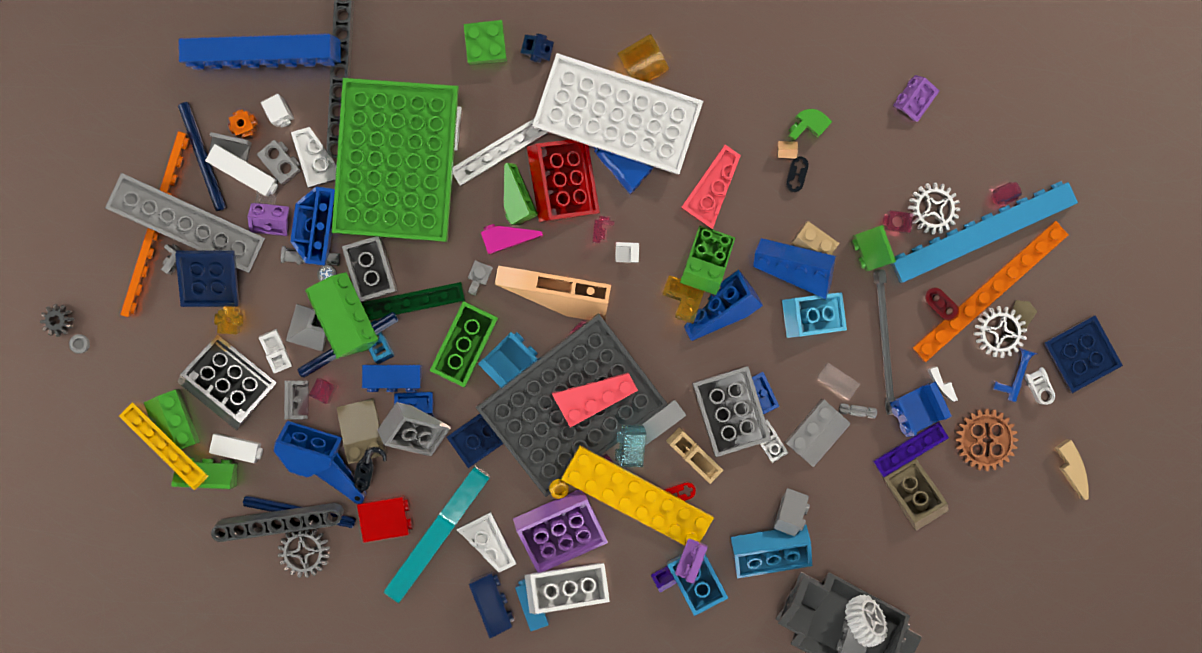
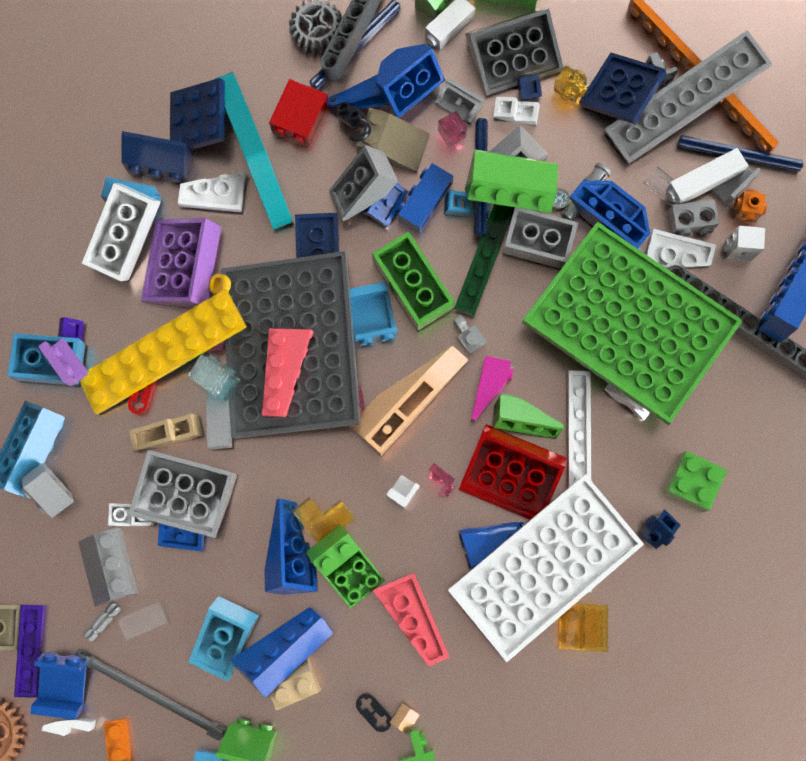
camera: 125 degrees right, 10 degrees down
medium lavender bracket [248,203,289,236] -> none
none -> dark blue plate [170,78,225,150]
none -> dark blue plate [517,75,542,100]

